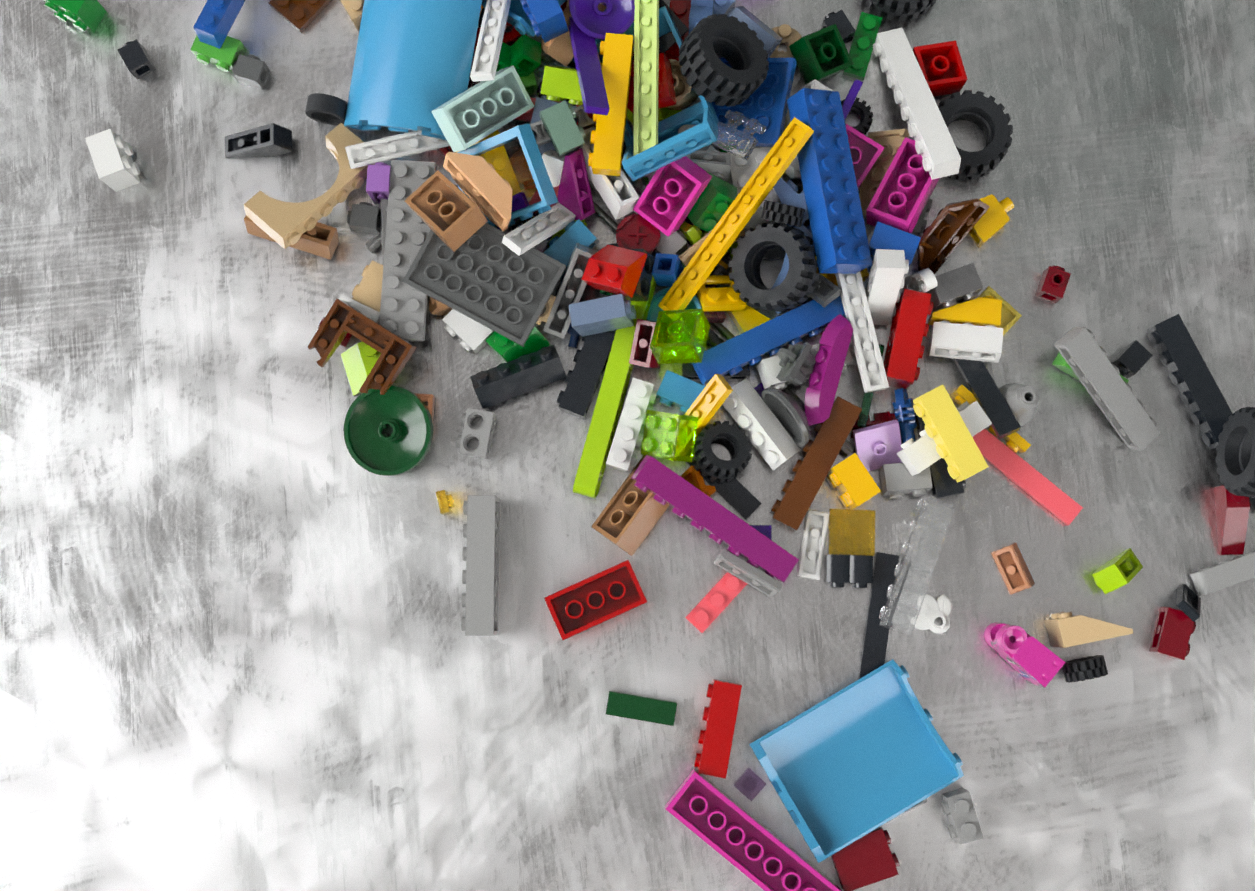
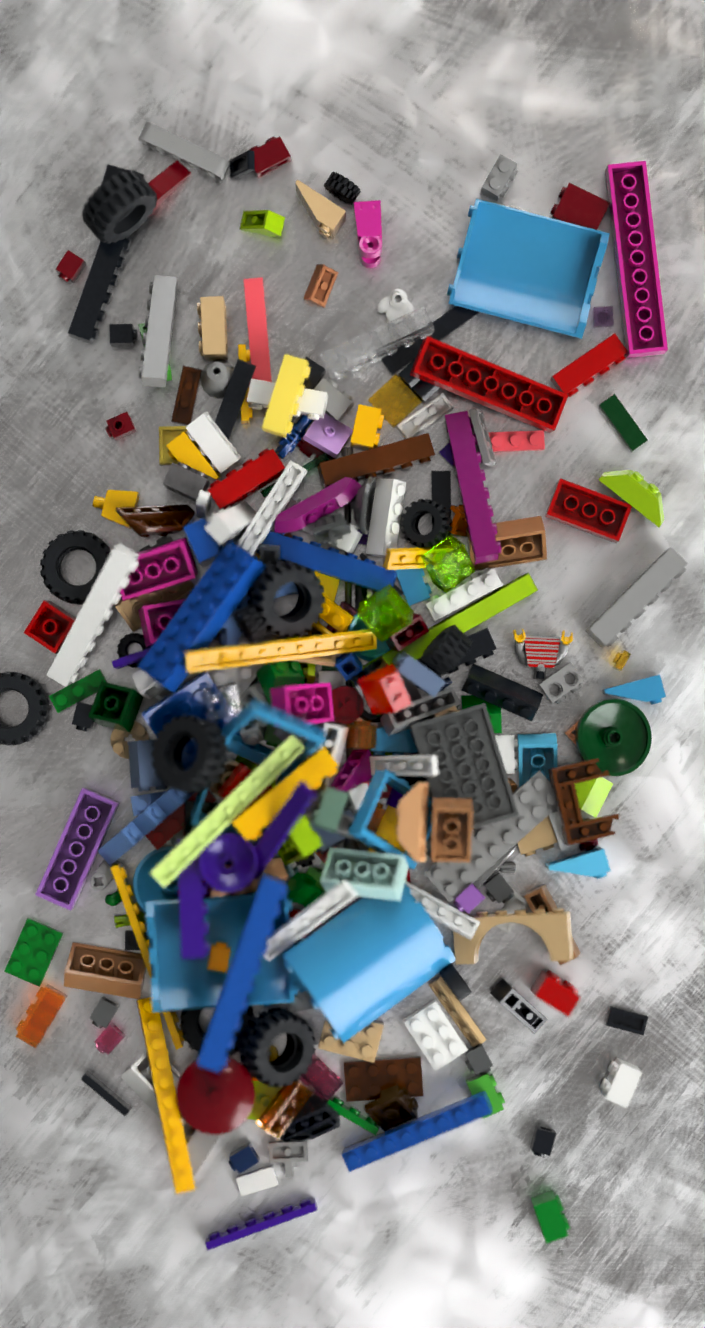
camera: 145 degrees left, 5 degrees up
none -> dark red brick [56,250,86,283]
none -> reddish brown tile [171,366,202,426]
none -> tan brick [197,296,228,362]
none -> clear orange brick [346,721,377,749]
none -> white brick [403,999,468,1072]
none -> red brick [410,336,568,433]
none -> black tyre [421,625,472,676]
none -> tan tile [428,977,486,1047]
none -> torso [513,629,573,679]
none -> medium azure slope [518,733,557,788]
none -> red brick [530,969,581,1017]
none -> medium azure slope [545,847,611,879]
none -> lime wedge [599,470,664,527]
none -> dark azure slope [602,675,666,705]
none -> black plate [605,1006,648,1035]

